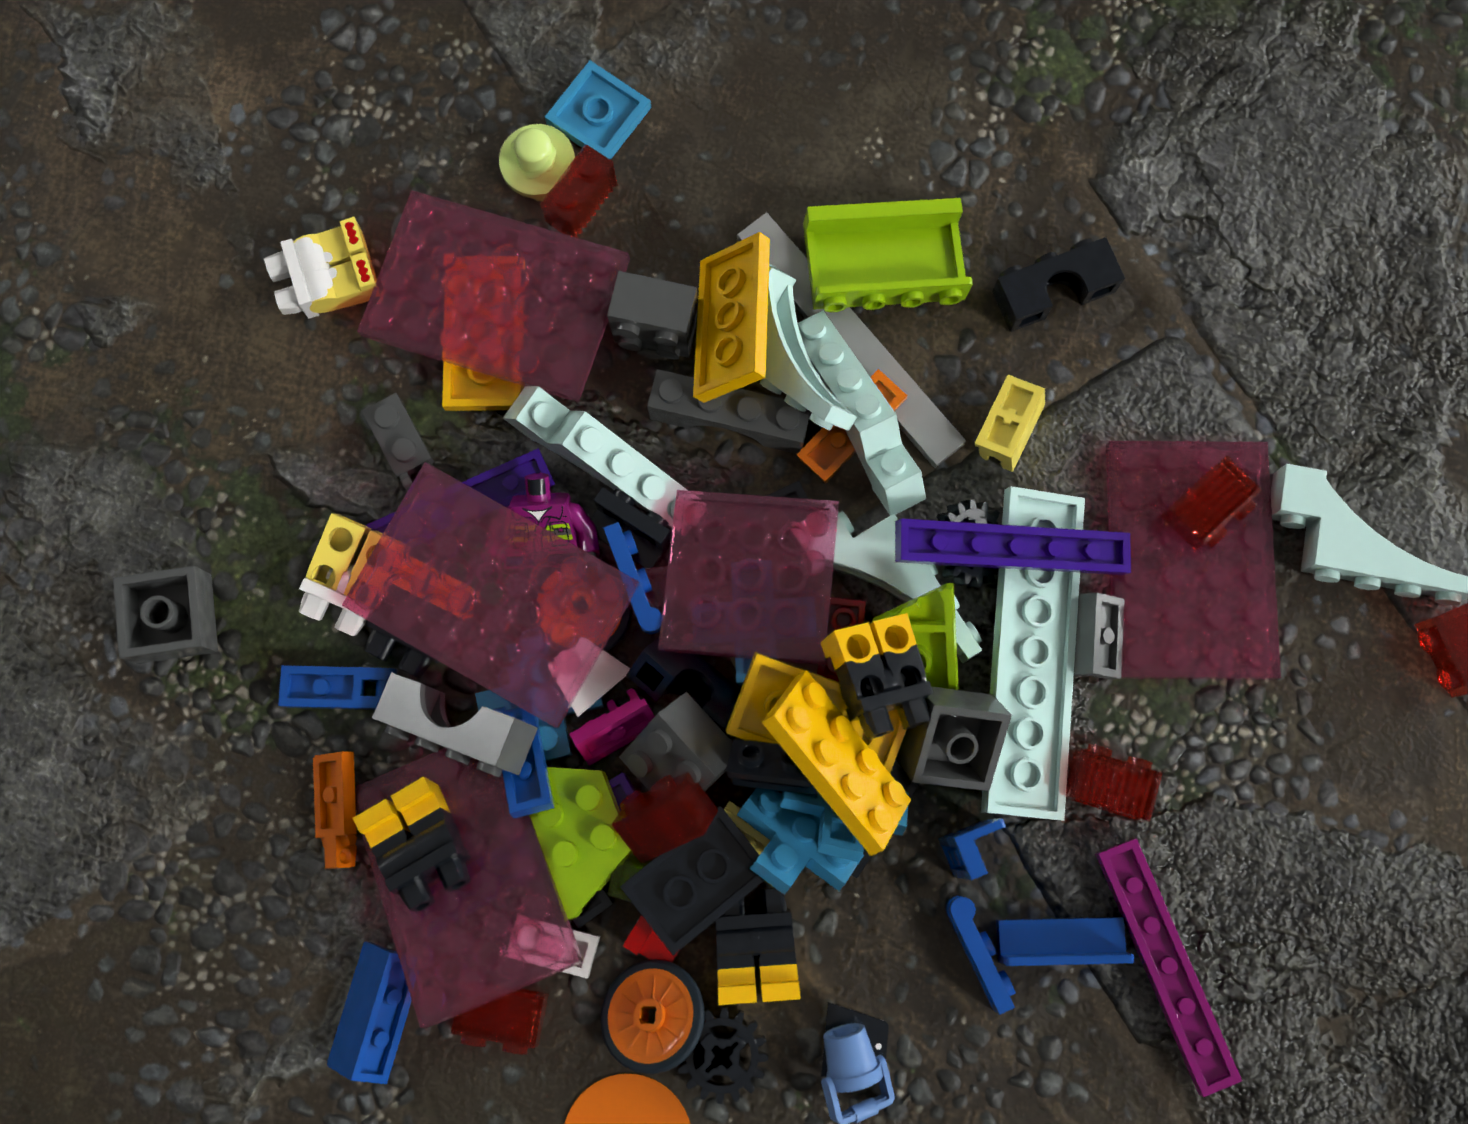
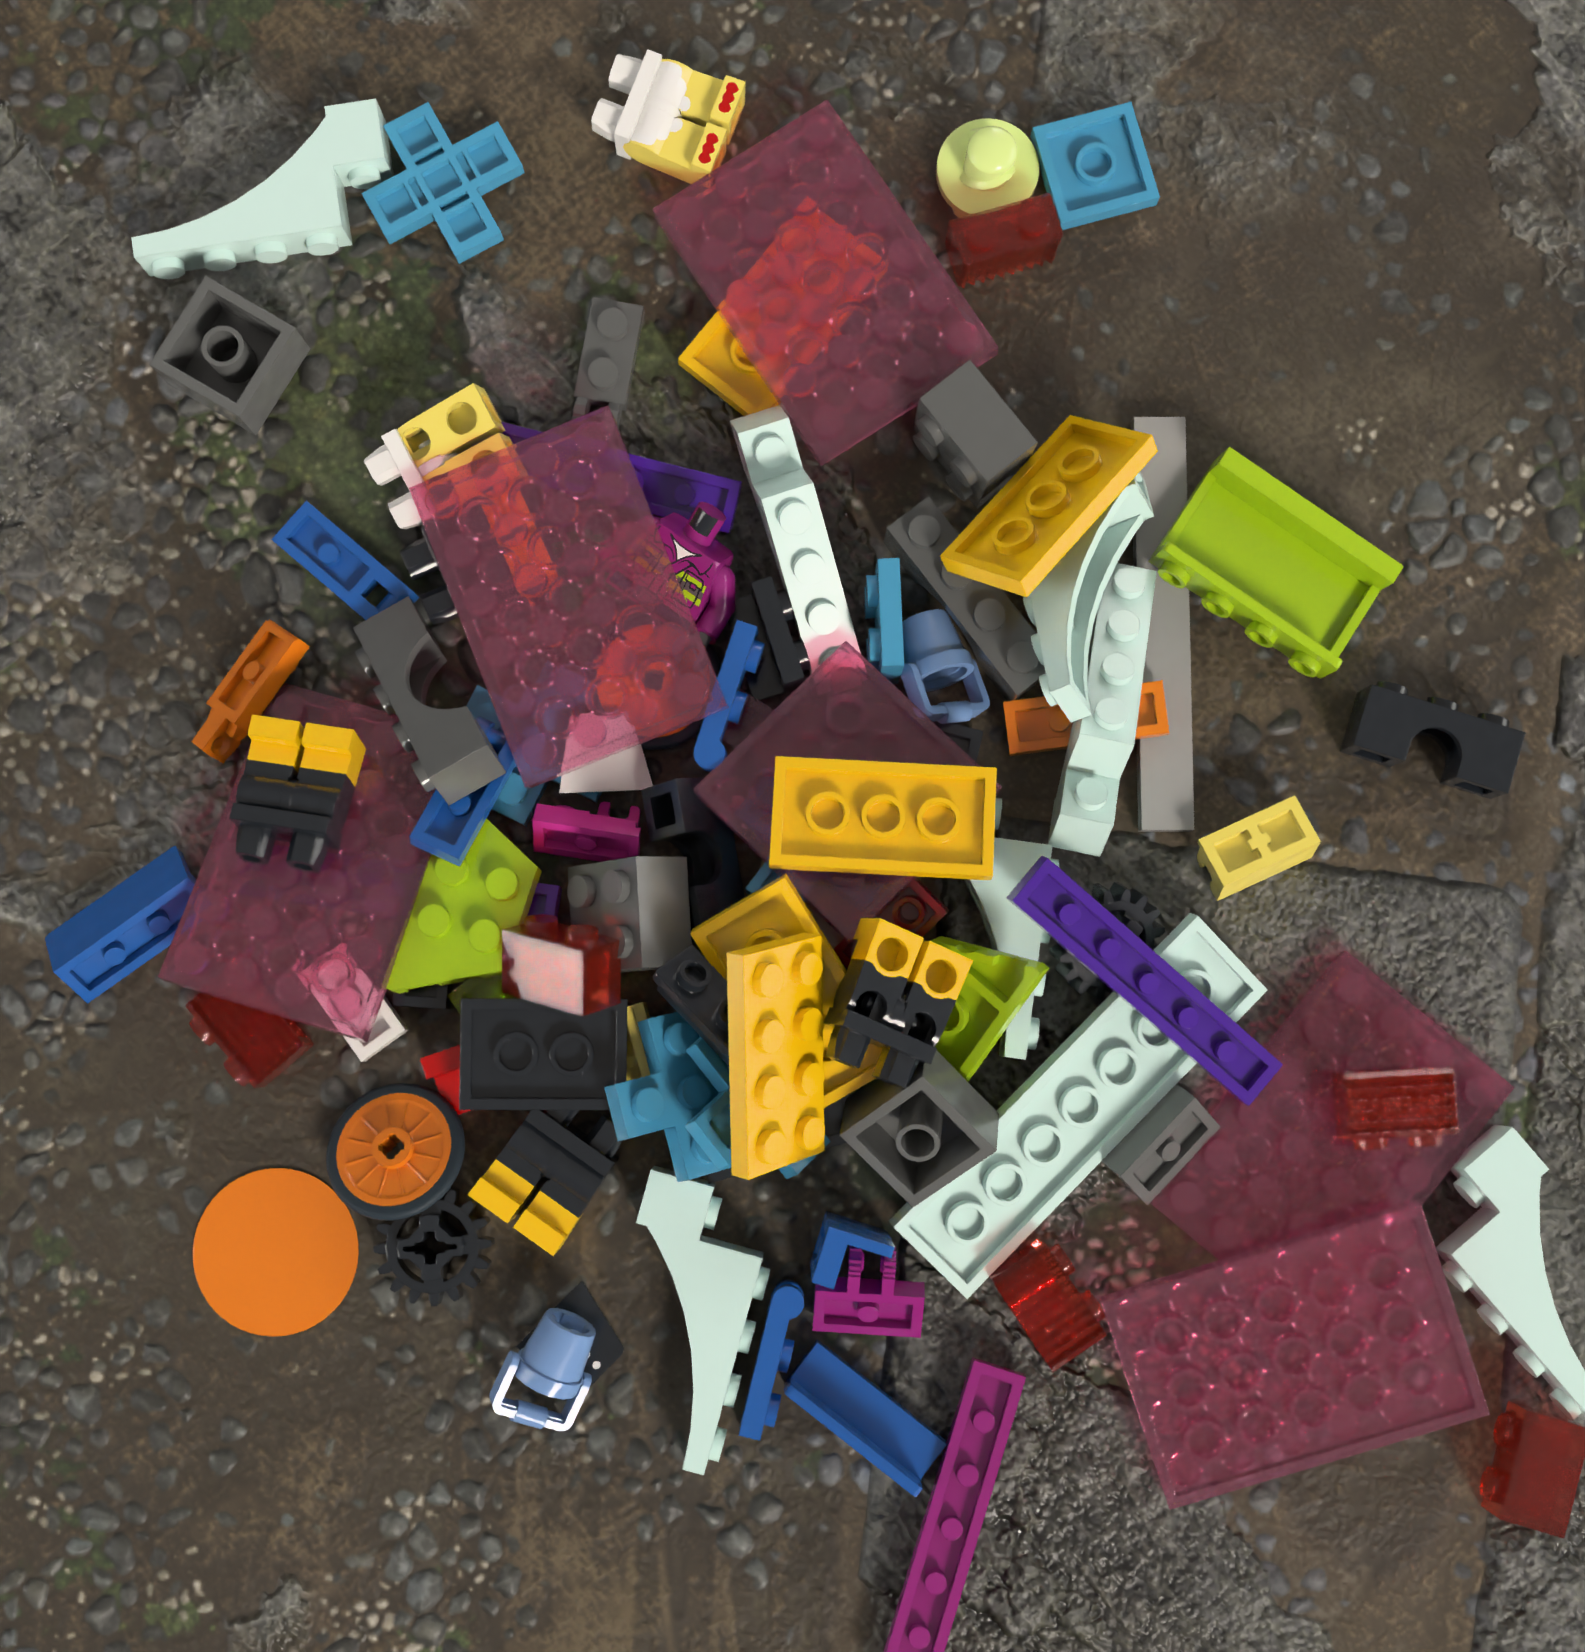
camera: 35 degrees right, 5 degrees up
none -> light aqua arch [131,98,394,279]
none -> dark azure plate [361,102,525,264]
none -> light aqua arch [636,1166,771,1475]
none -> yellow plate [769,756,997,880]
none -> magenta hinge [812,1245,925,1338]
none -> dark azure plate [864,558,904,685]
none -> medium blue piece [901,609,990,724]
none -> clear pink plate [1100,1200,1490,1510]

